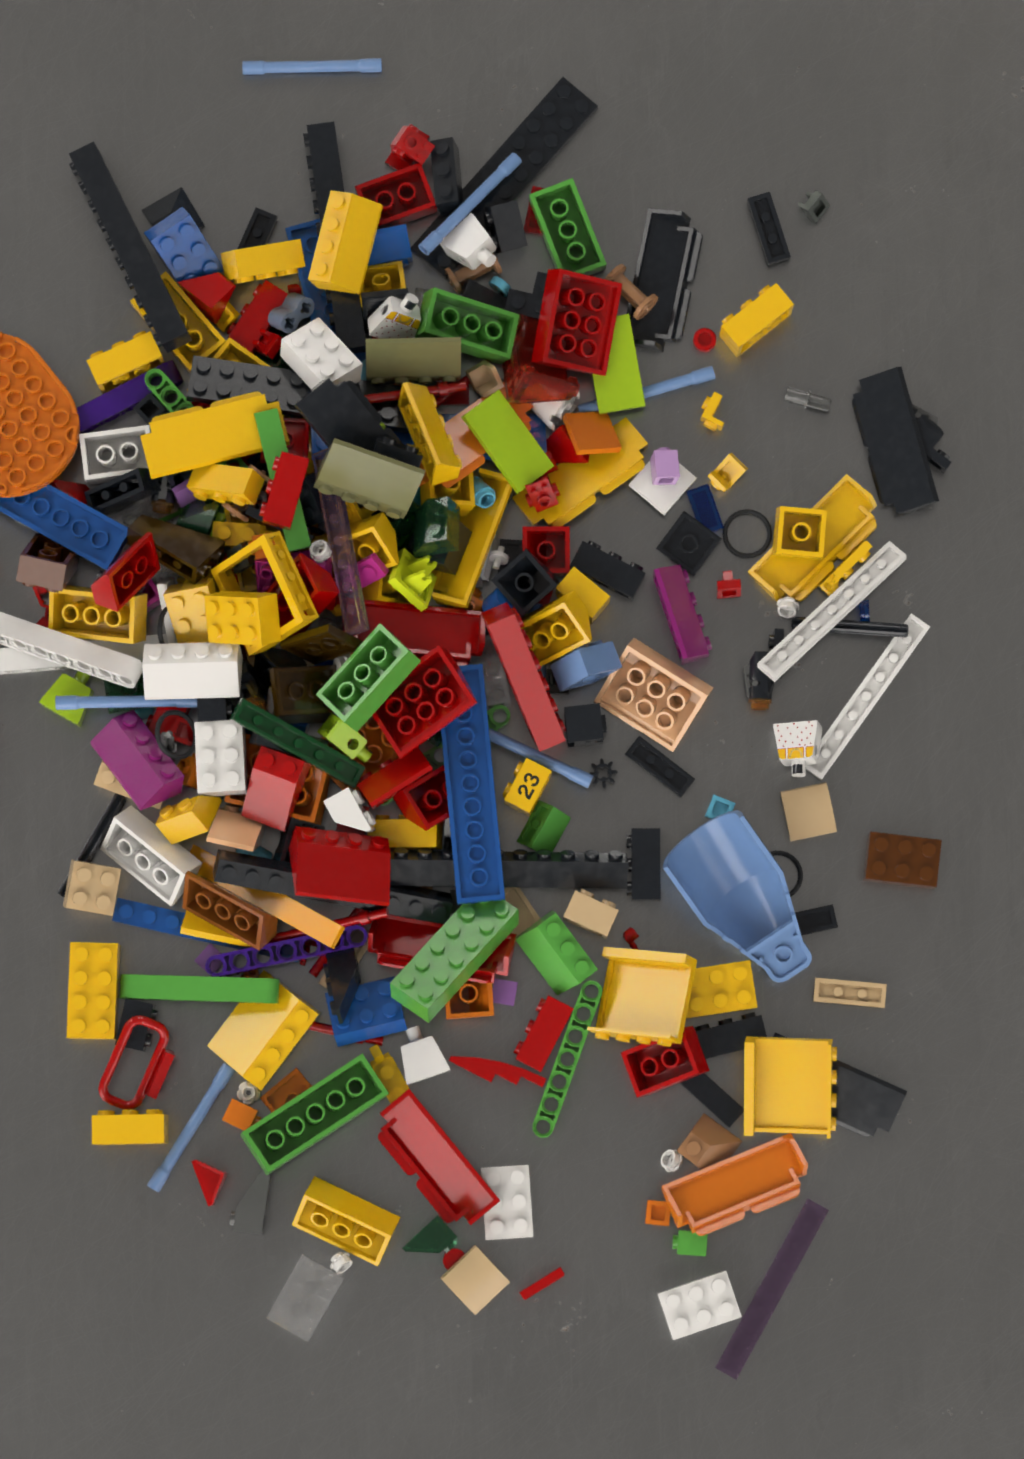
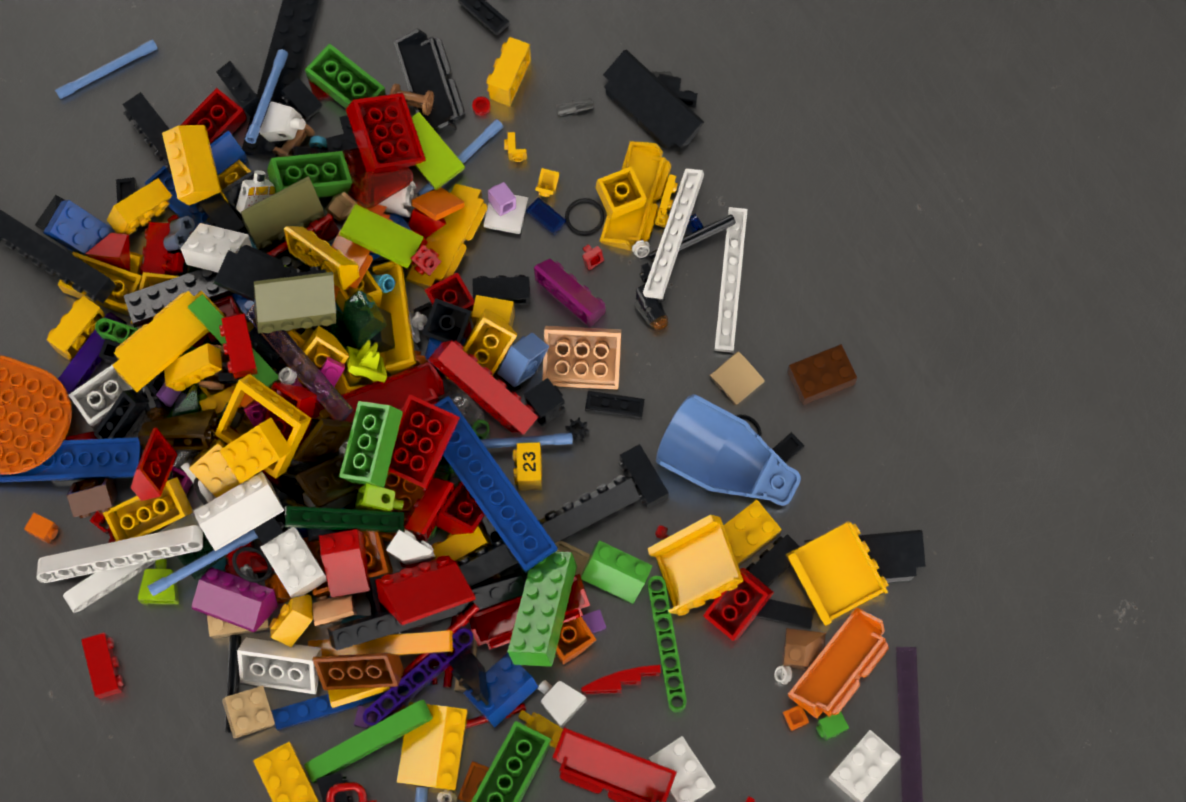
camera: 30 degrees left, 10 degrees down
red tile [385,124,435,171] -> none
red brick [513,995,574,1073] -> none
bright green panel [516,800,571,852] -> none
tan brick [563,889,619,939] -> none
black tile [656,511,722,576] -> none
medium azure tile [705,795,736,819] -> none
white torso [773,720,822,777] -> none
tan plate [813,978,887,1008] -> none

